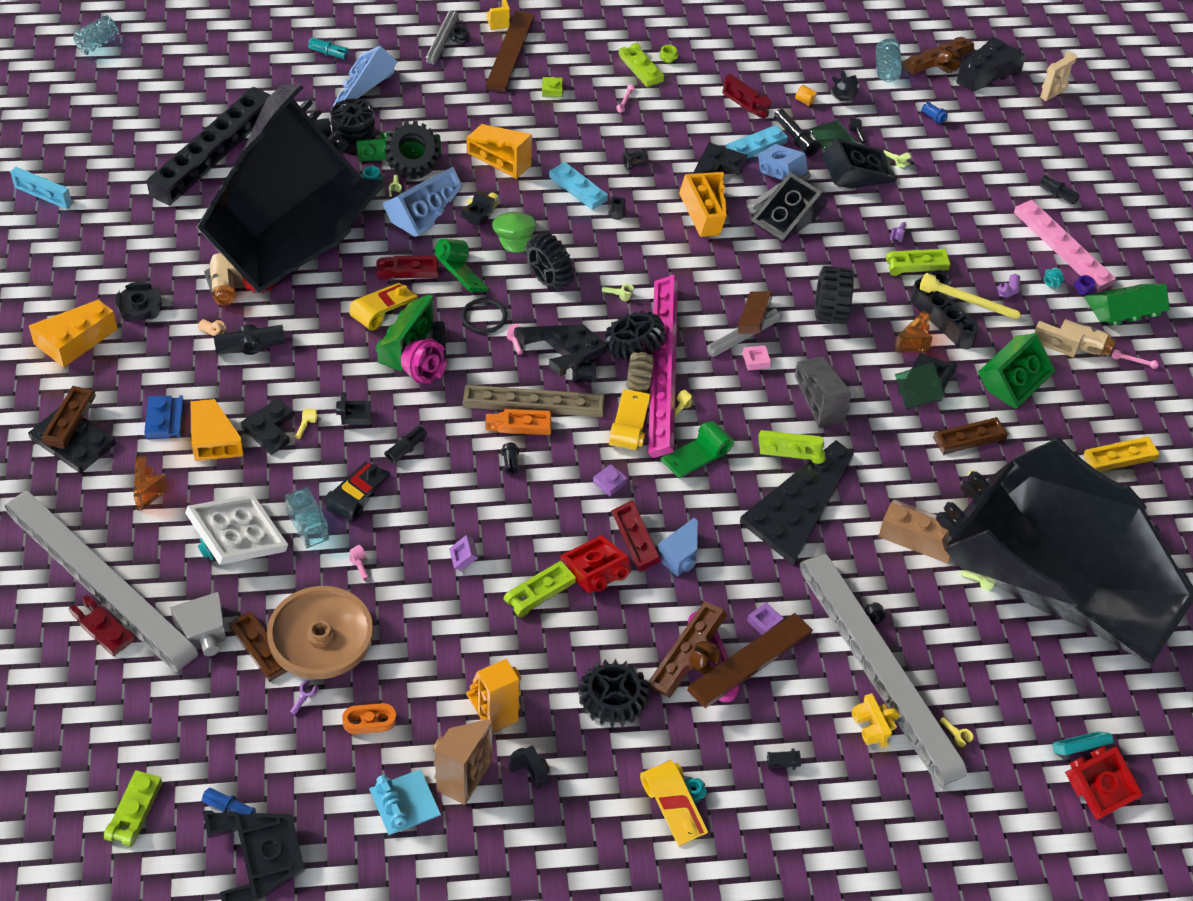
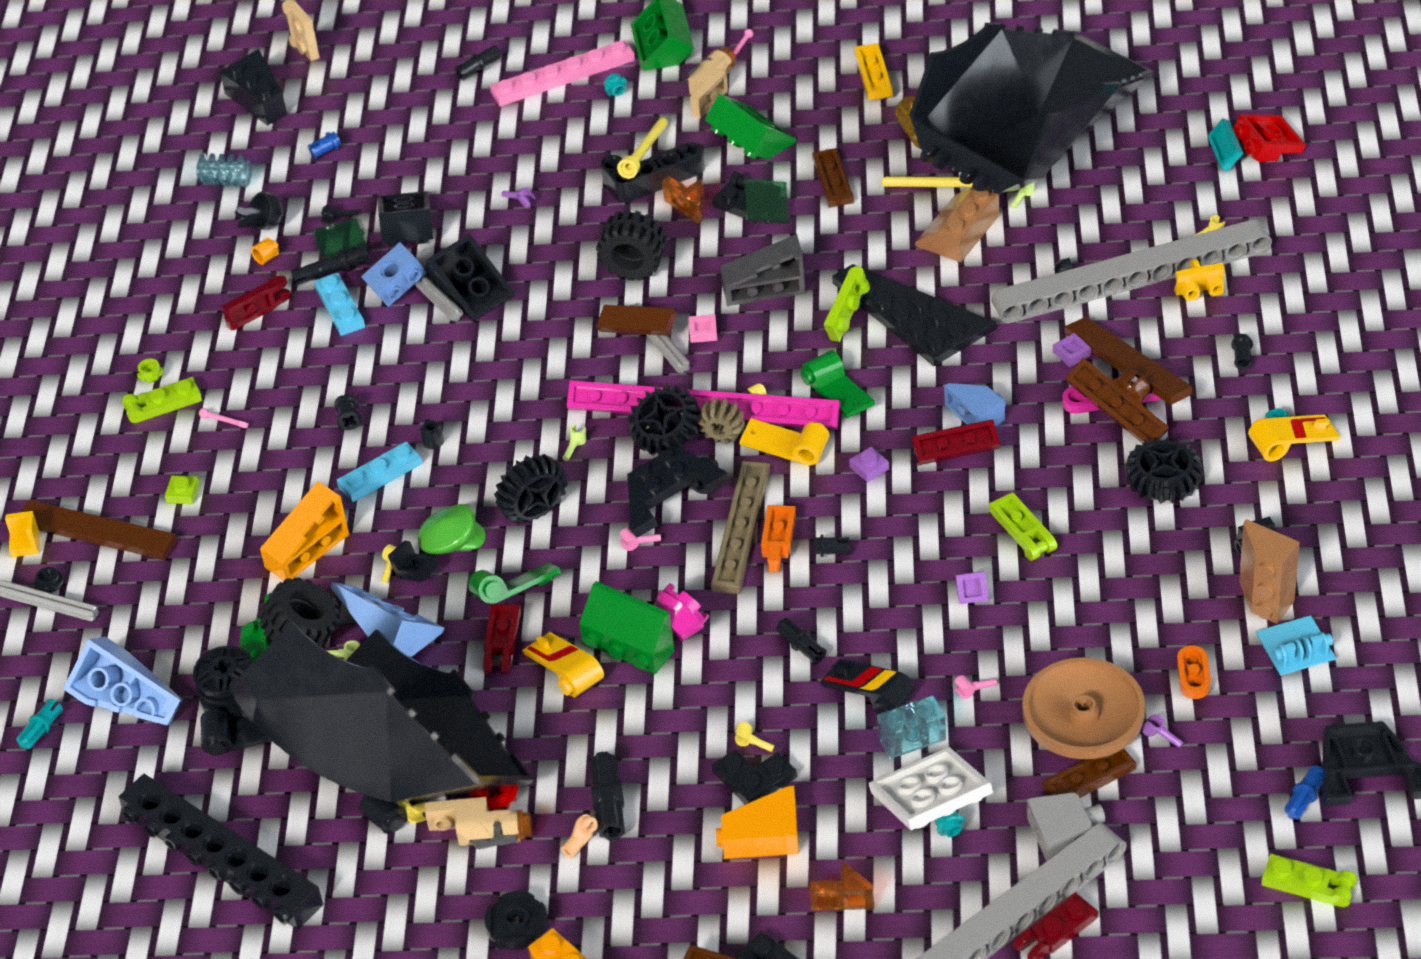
camera: 75 degrees left, 5 degrees down
blue plate [144,395,184,439] -> none
black bracket [336,392,371,425] -> none
black piece [461,298,507,334] -> none
light orange wedge [466,659,521,733] -> none
red plate [560,535,631,594] -> none
light orange wedge [679,172,726,237] -> none
black plate [693,142,747,175] -> none
yellowish green hand [884,150,911,168] -> none
lime plate [885,249,950,276] -> none
reddish brown plate [901,37,974,75] -> none
medium lavender arm [998,274,1020,298] -> none
dark purple plate [1074,275,1096,295] -> none

